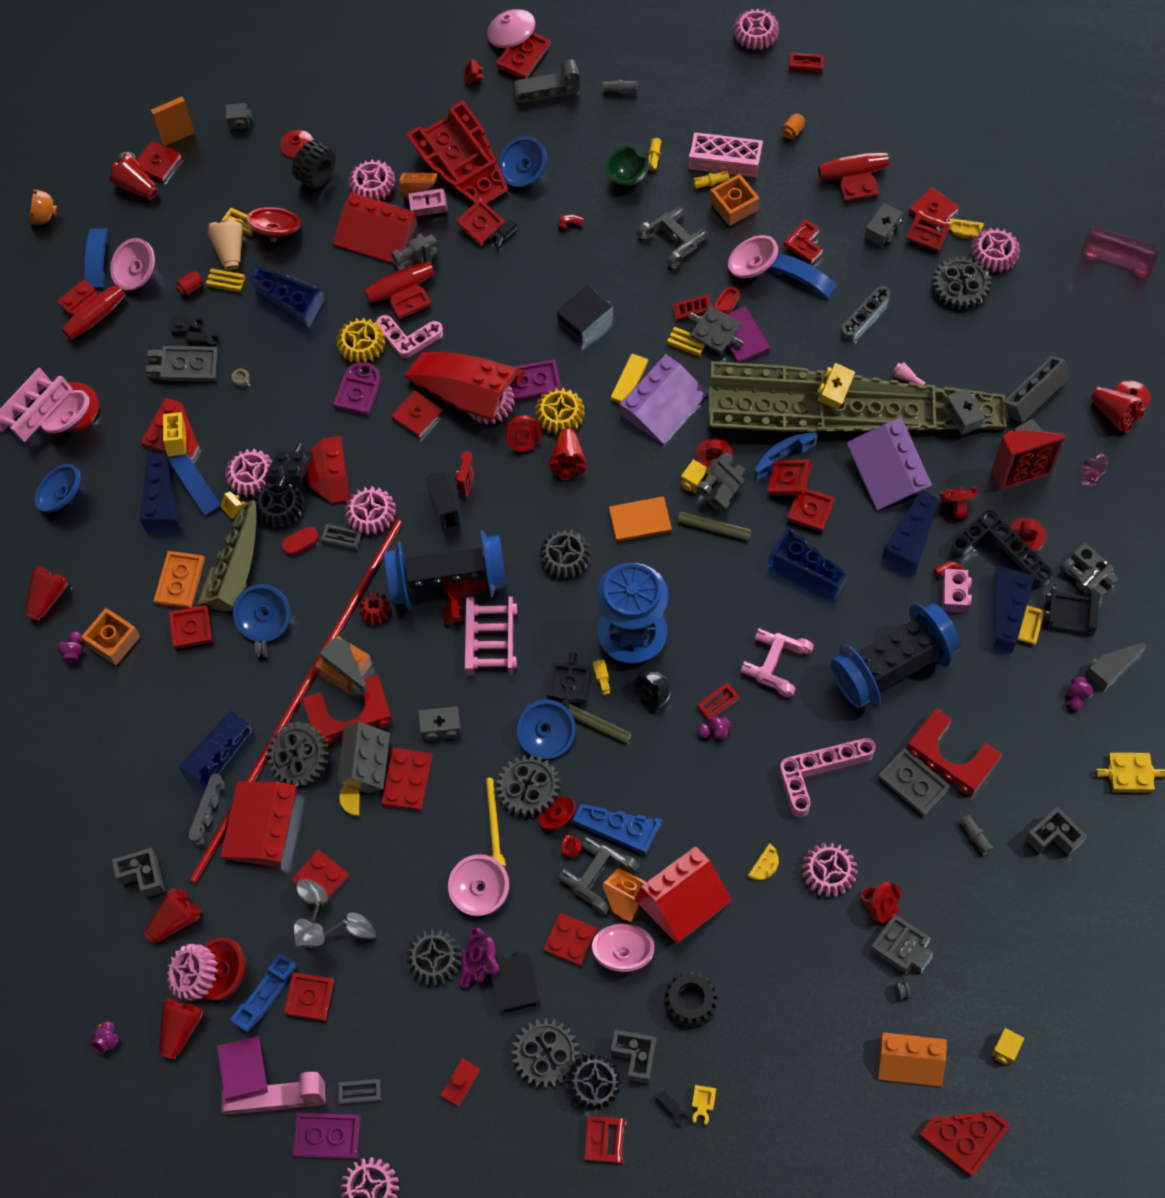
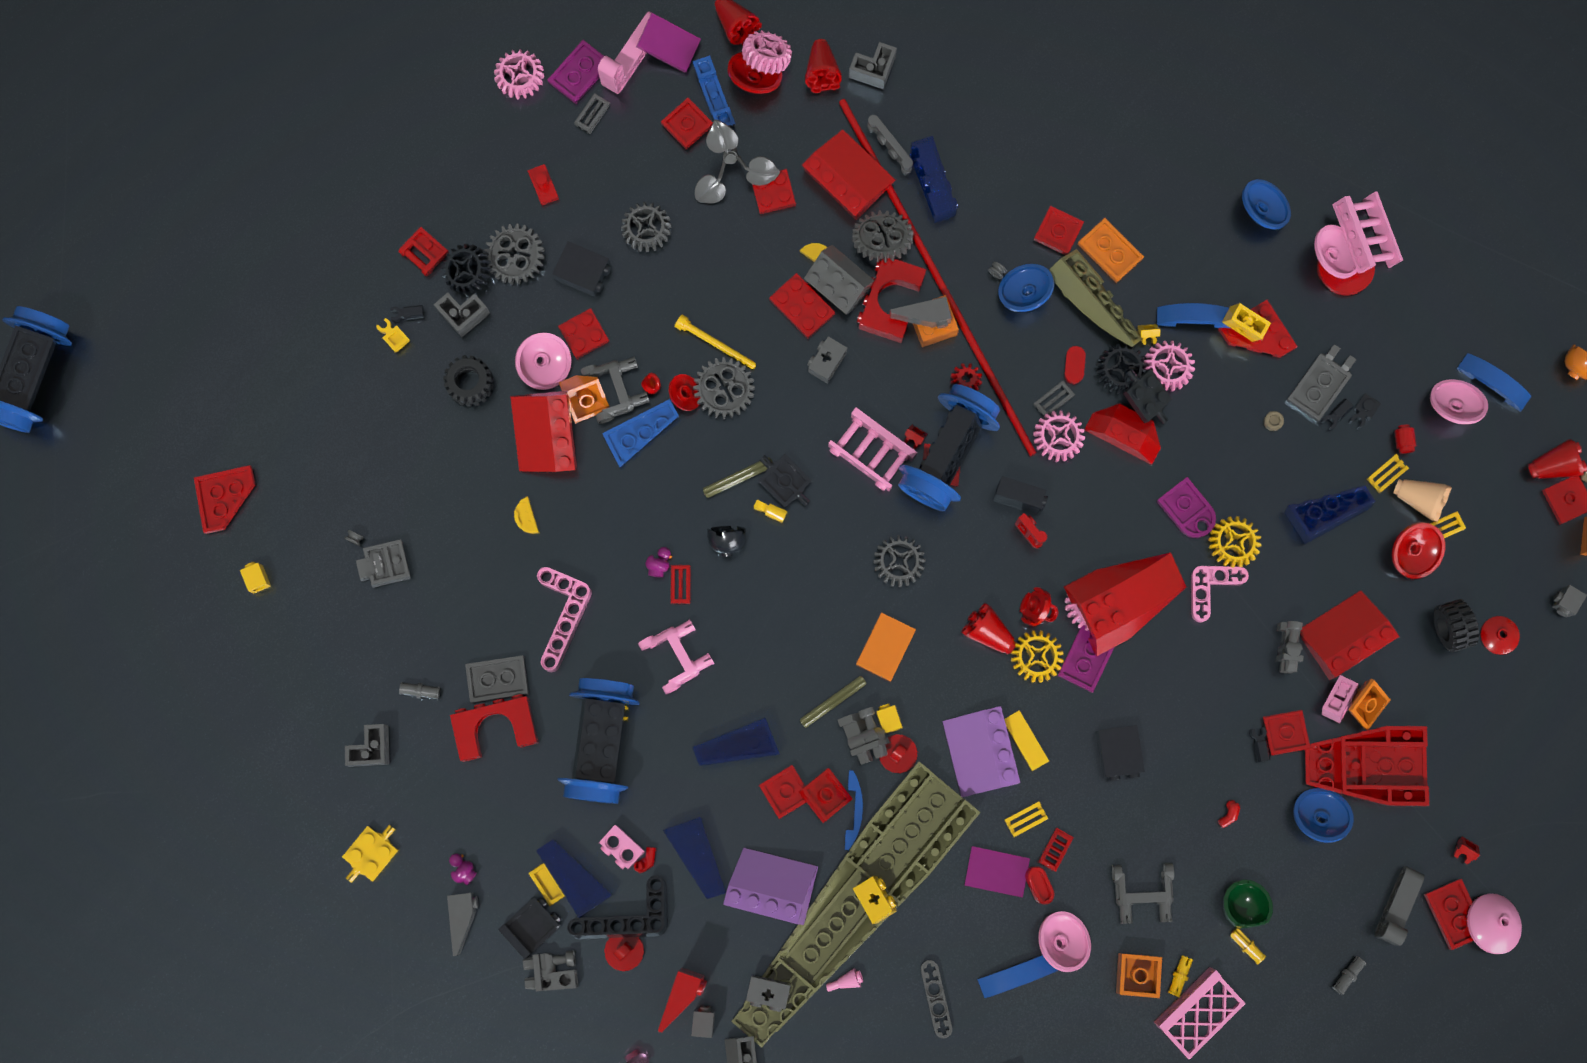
camera: 125 degrees right, 15 degrees up
red cone [25,566,69,621] -> none
red plate [57,280,126,340] -> none
magenta animal [57,632,84,663] -> none
orange brick [81,608,140,666] -> none
clear blue wedge [139,453,181,529] -> none
bright pink gear [348,159,395,201] -> none
red plate [364,261,435,320] -> none
red plate [391,391,443,438] -> none
bright pink dish [448,855,509,916] -> none
magenta tile [459,927,499,989] -> none
blue dish [516,699,576,759] -> none
blue brick [596,563,668,663] -> none
dark grey plate [688,305,744,354] -> none
red plate [783,219,823,264] -> none
bright pink gear [802,842,857,897] -> none
red tile [861,882,902,923] -> none
orange slope [878,1033,947,1087] -> none
red tile [939,487,978,520] -> none

